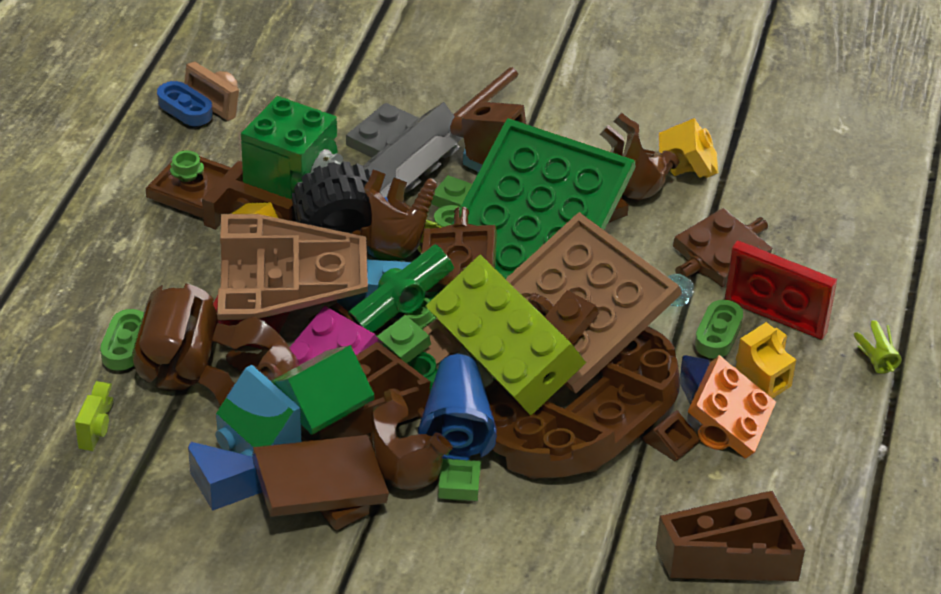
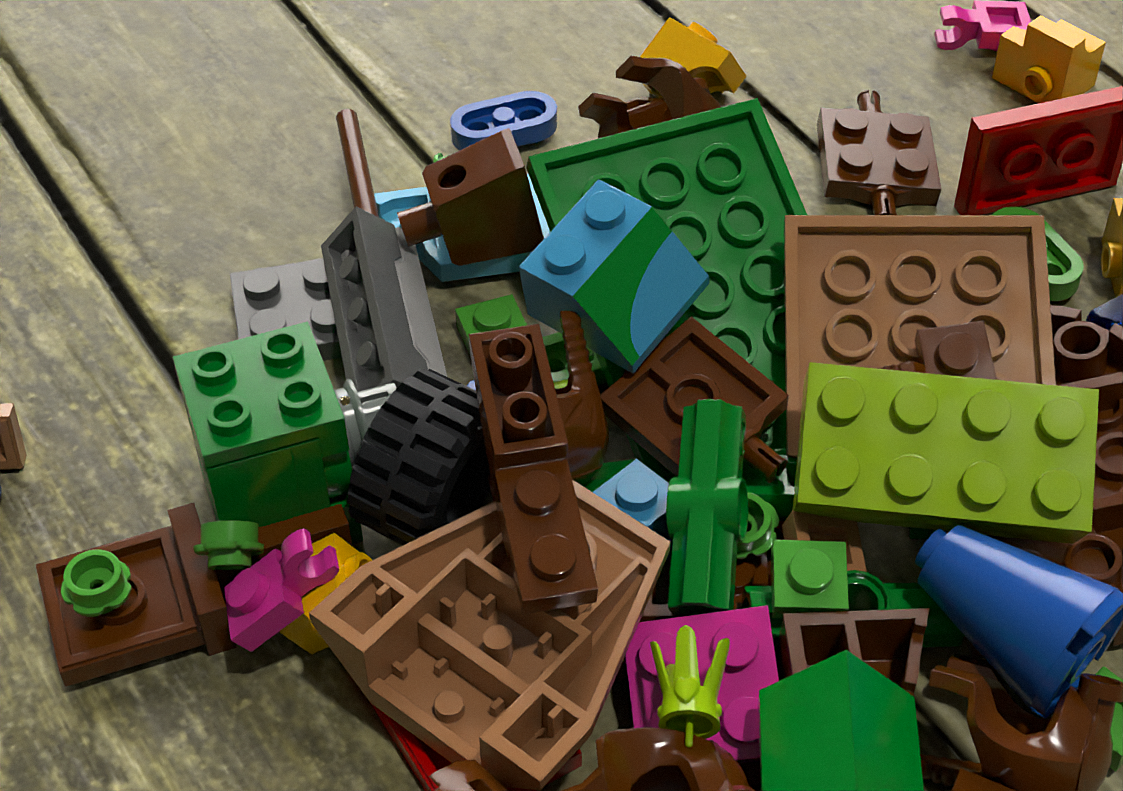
camera: 45 degrees left, 5 degrees up
none -> bright green plate [193,521,264,570]
none -> dark pink plate [224,528,339,652]
none -> blue plate [450,91,557,150]
none -> reddish brown slope [469,324,598,615]
none -> dark azure slope [519,179,709,373]
none -> lime piece [650,625,730,748]
none -> dark pink plate [934,0,1031,51]
none -> yellow brick [992,15,1106,103]

